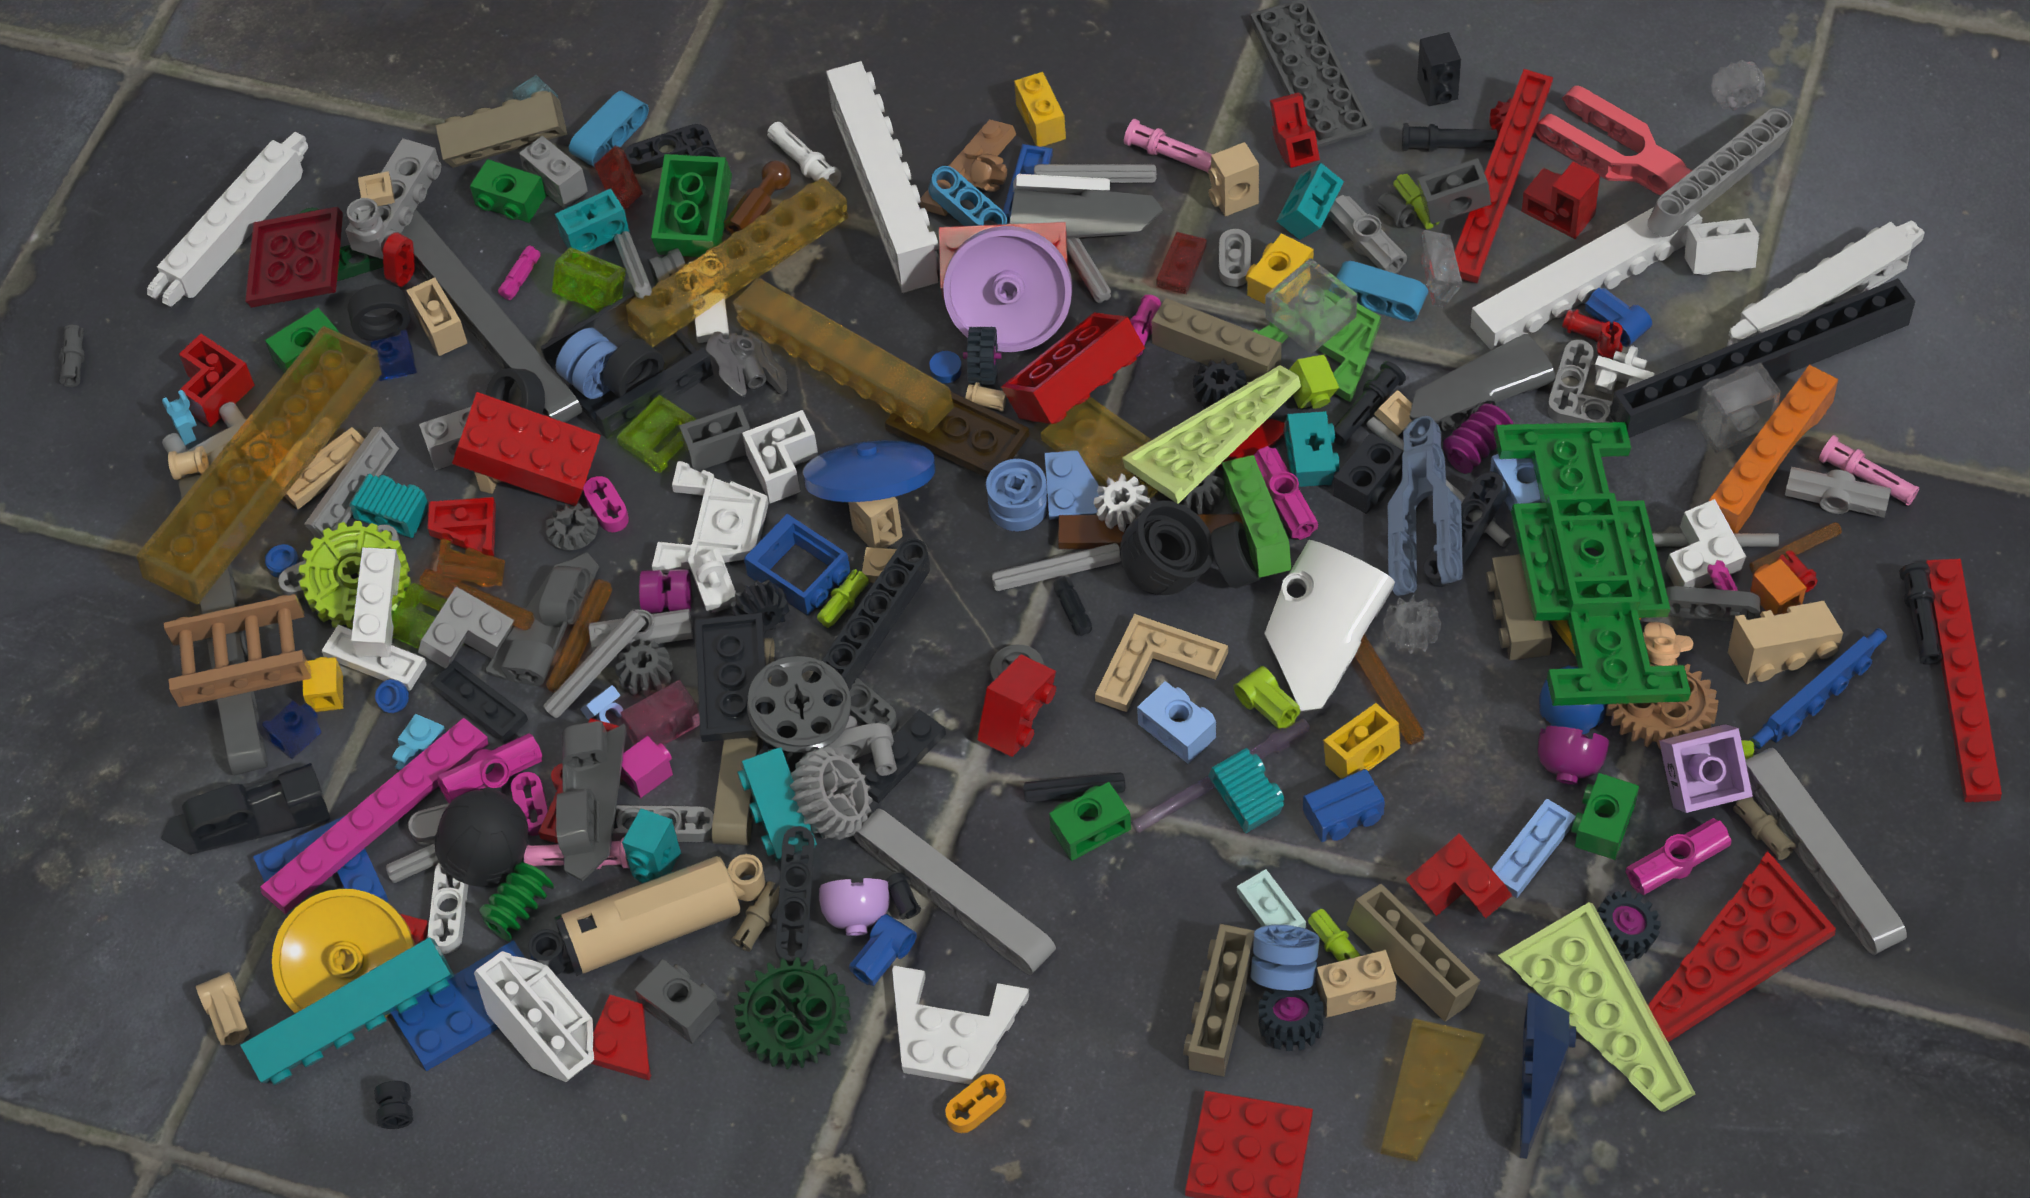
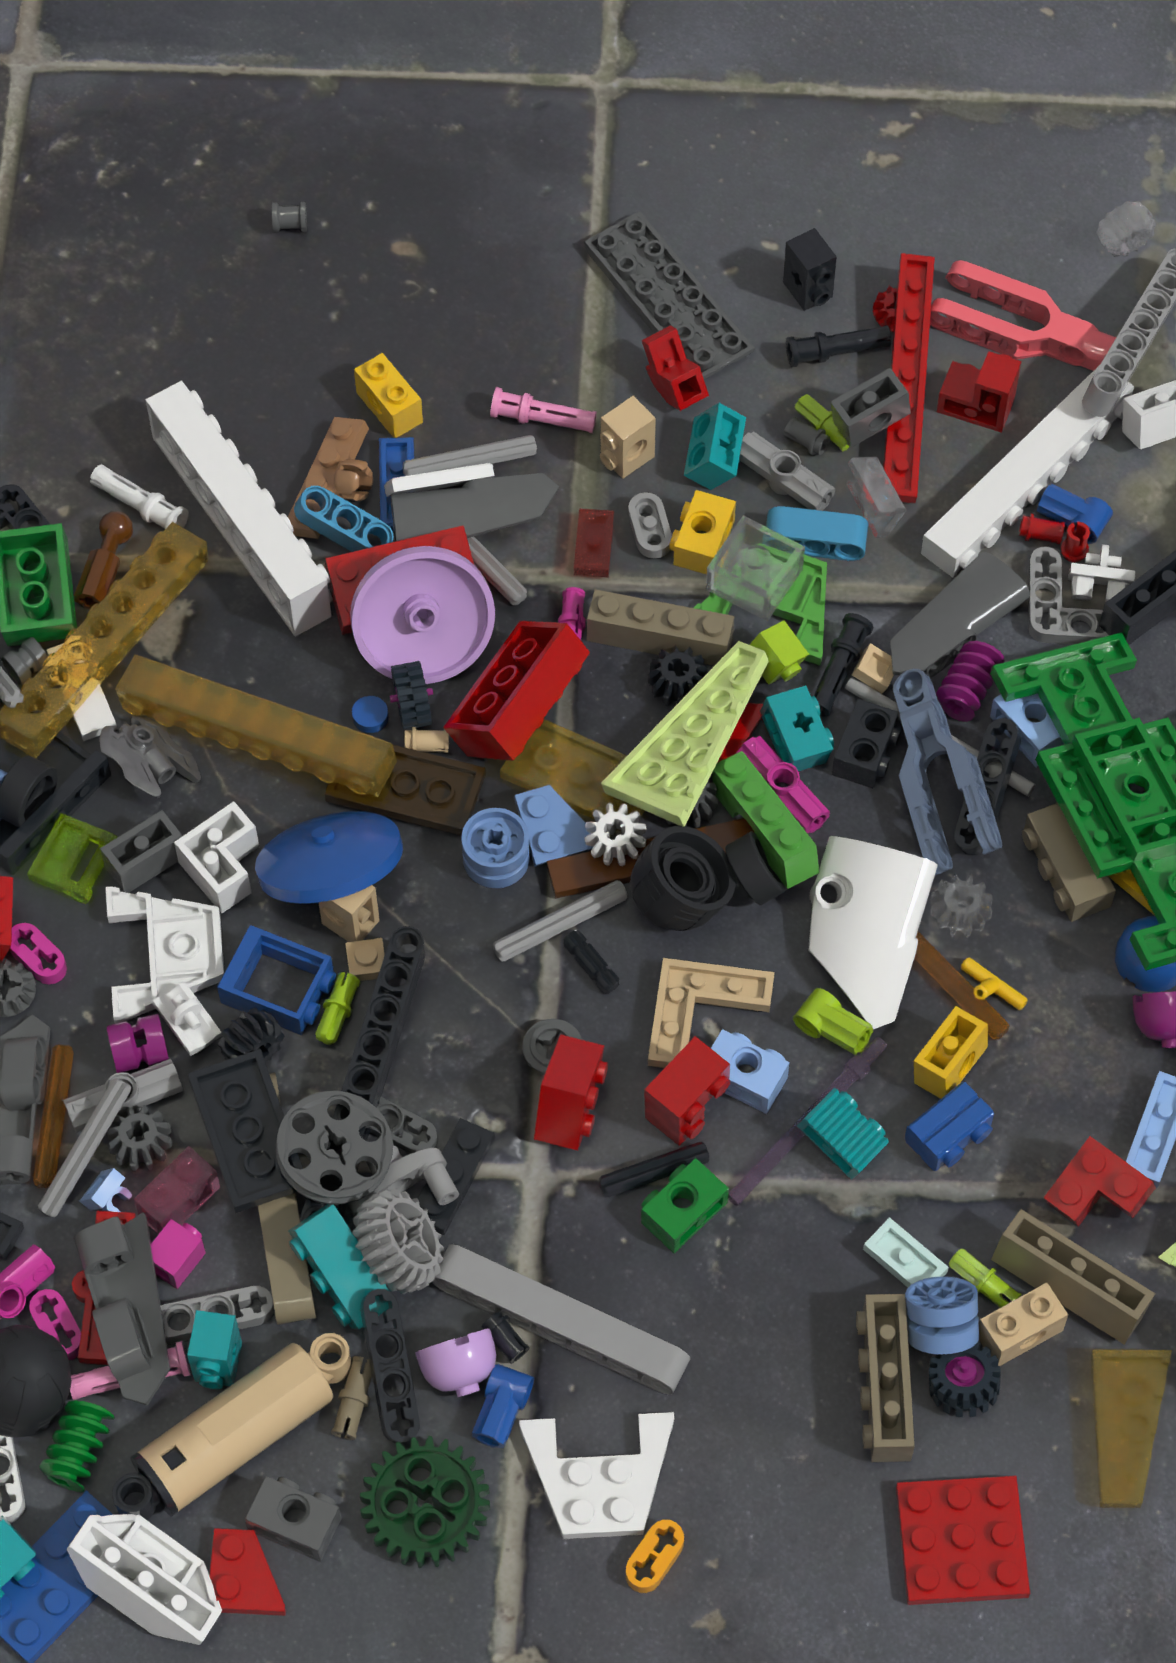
camera: 20 degrees left, 5 degrees up
none -> red brick [644,1036,731,1146]
none -> yellow piece [961,957,1028,1010]

